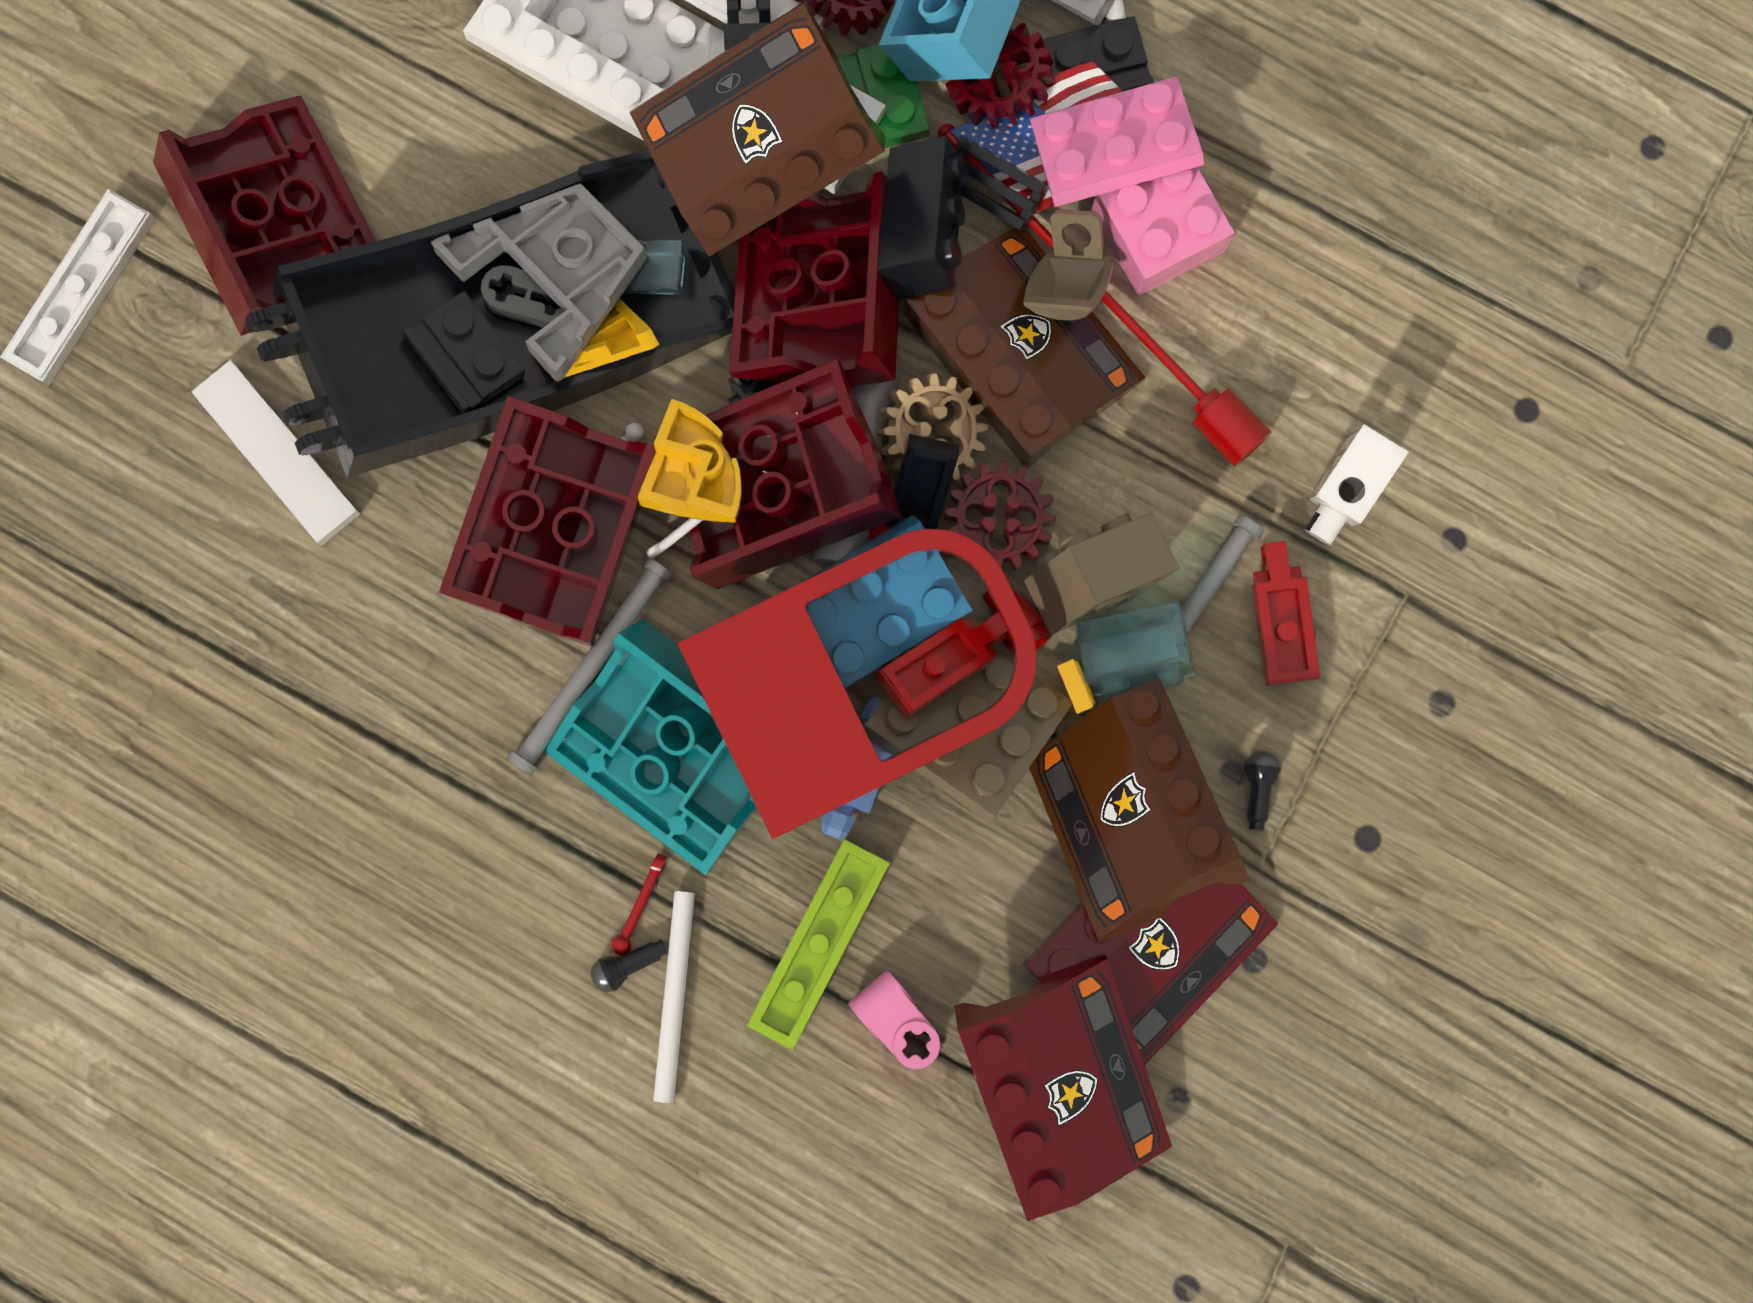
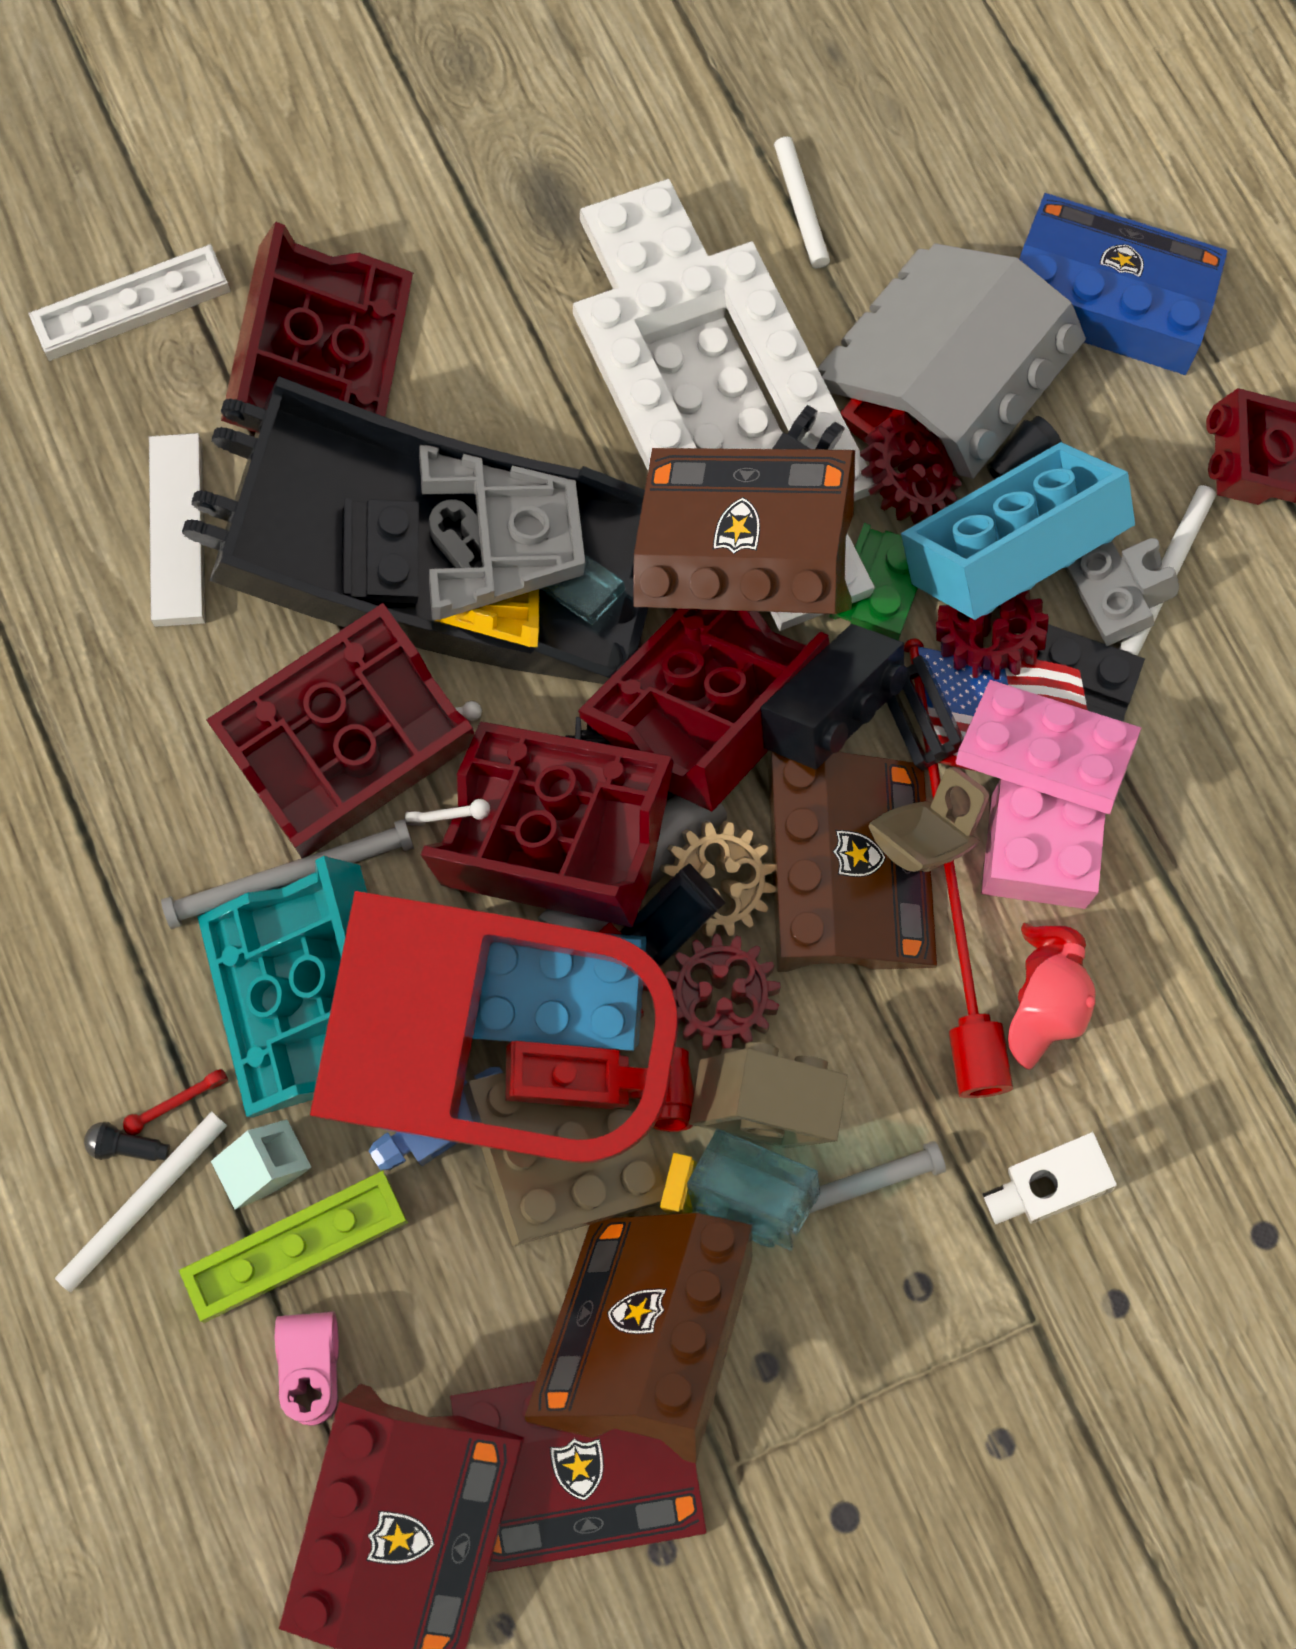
camera: 35 degrees right, 10 degrees down
yellow brick [638,399,742,522] -> none
black piece [1245,751,1281,830] -> none
red hinge [1252,541,1320,686] -> none
none -> light aqua brick [211,1119,311,1209]
none -> coral hair [1008,923,1096,1070]

